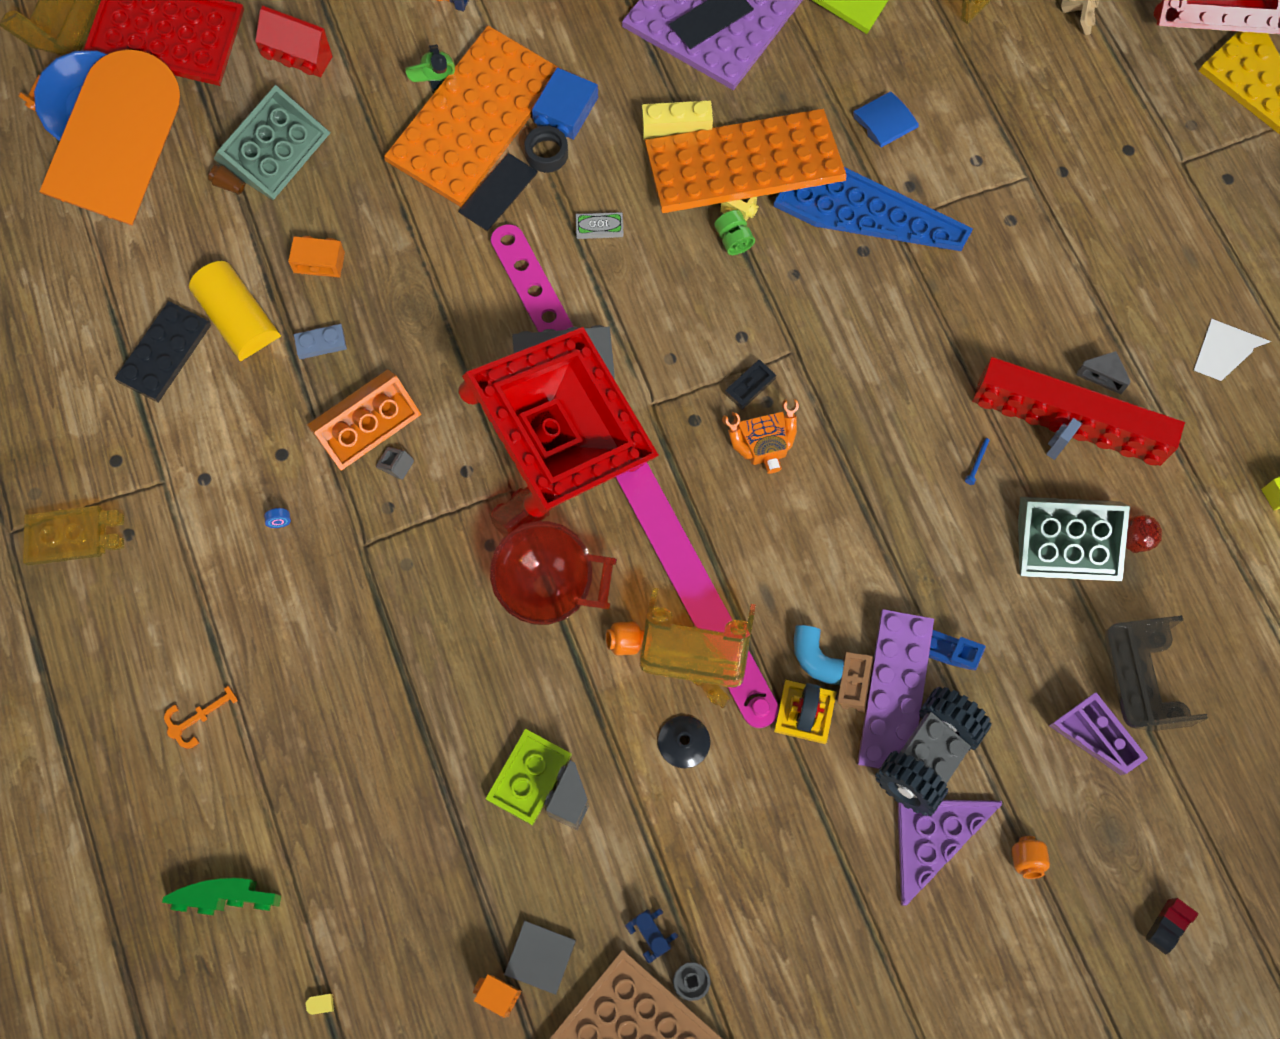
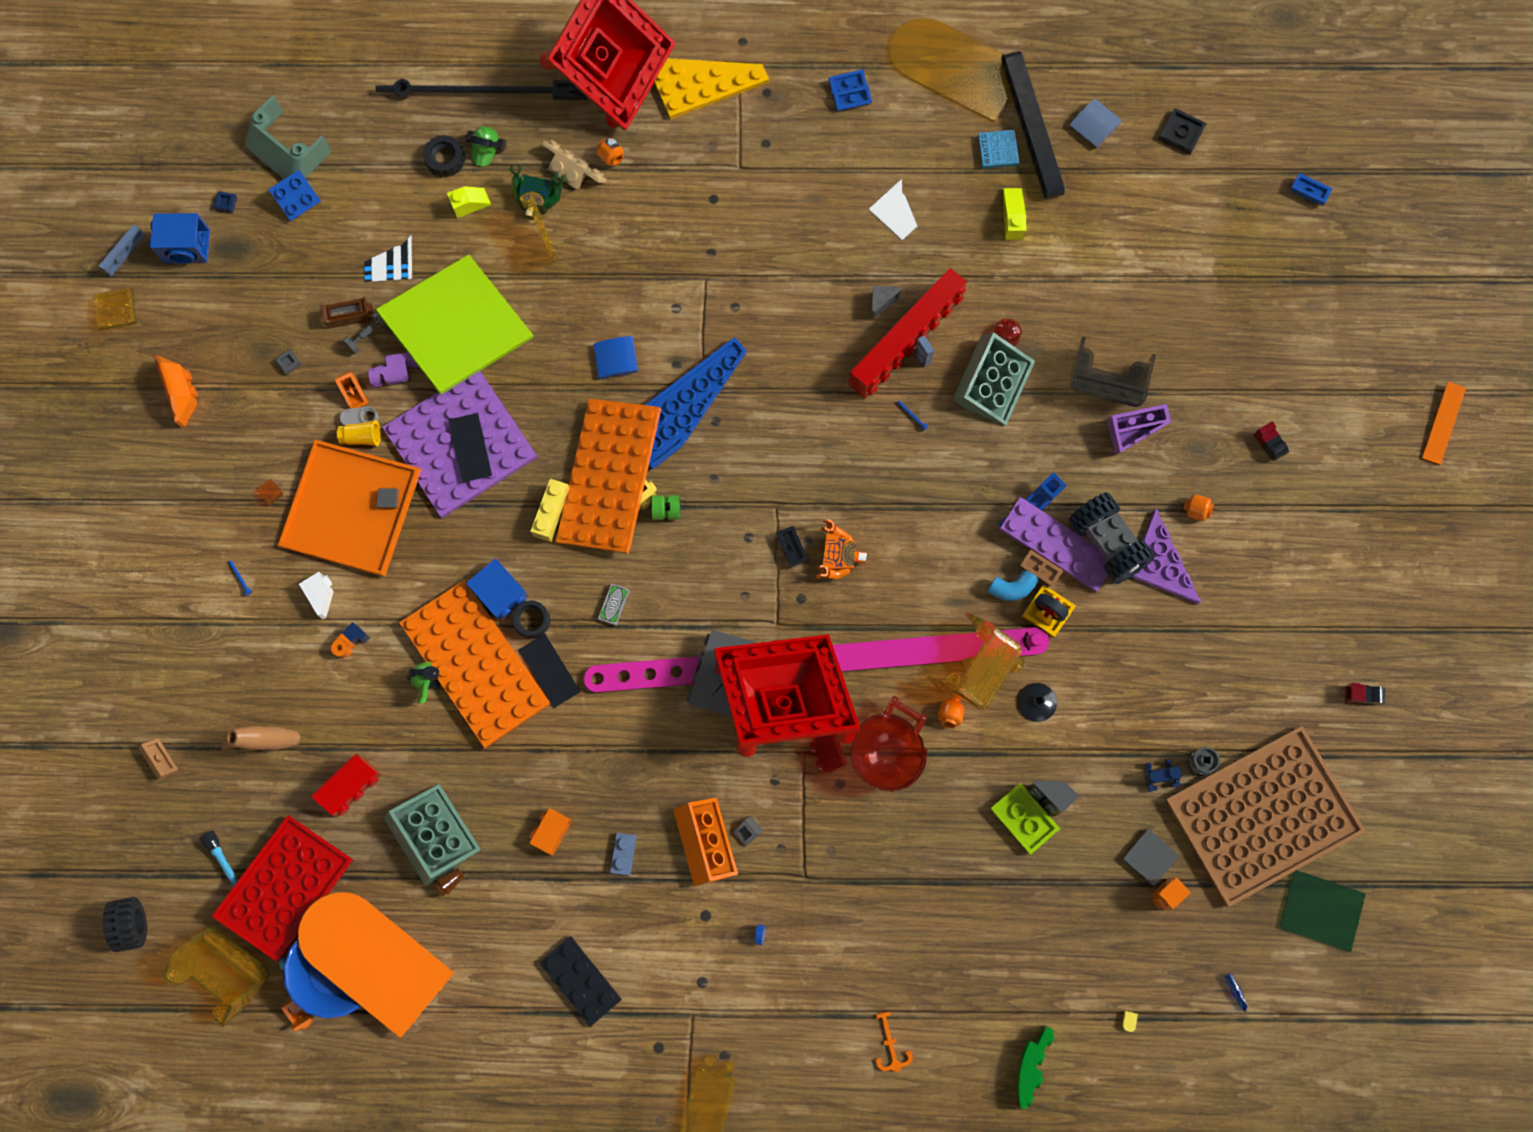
camera: 65 degrees left, 5 degrees up
yellow brick [189,261,281,362] -> none
none -> orange head [597,138,624,166]

